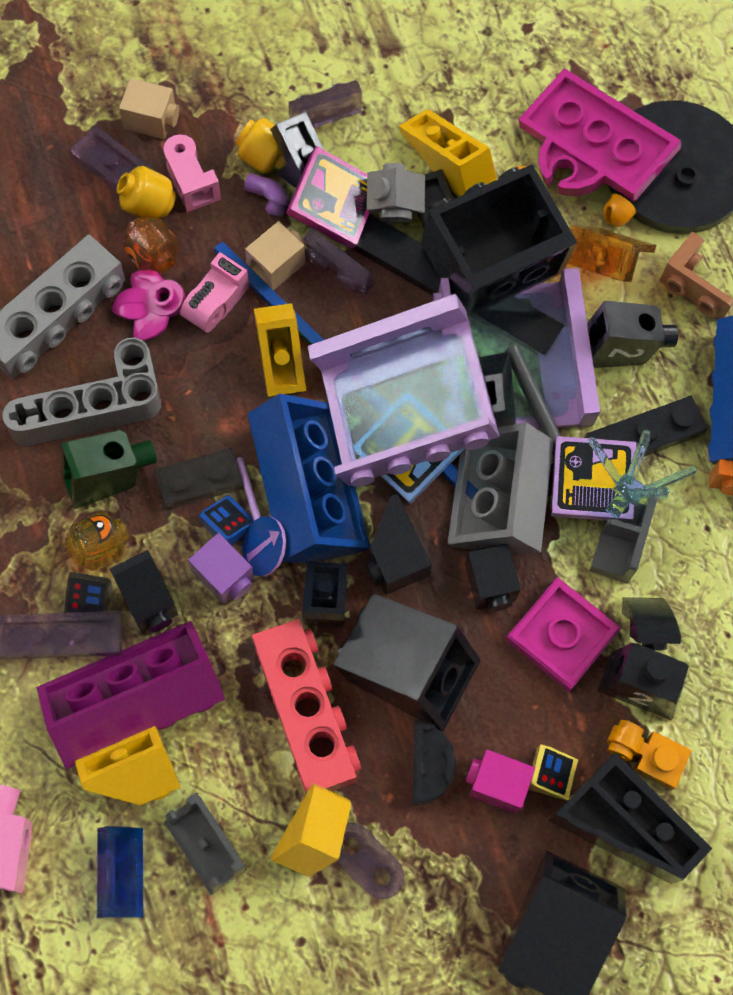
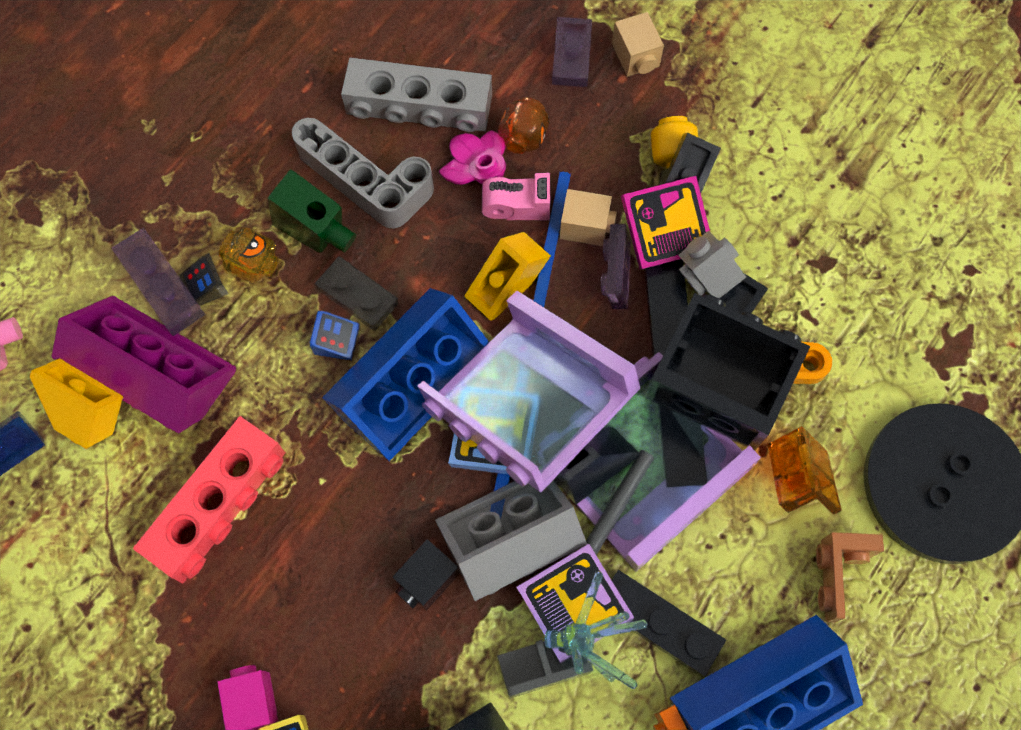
camera: 60 degrees right, 0 degrees up
black slope [110,550,178,634] -> none
yellow head [116,166,176,222] -> none
bright pink leg [163,134,221,212] -> none
dark grey hinge [164,792,247,895] -> none
medium lavender brick [188,533,254,605] -> none
blue piece [236,457,286,577] -> none
medium lavender arm [244,173,290,217] -> none
yellow slope [271,783,351,877] -> none
plate [288,80,362,128] -> none
black slope [302,561,348,627] -> none
black slope [333,593,481,732] -> none
plate [335,823,404,900] -> none
black slope [365,494,432,595] -> none
yellow slope [399,109,497,197] -> none
black plate [412,719,456,806] -> none
dark pink tile [505,577,622,692] -> none
dark pink plate [518,68,681,202] -> none
black torso [587,301,679,368] -> none
light orange hinge [603,194,636,227] -> none

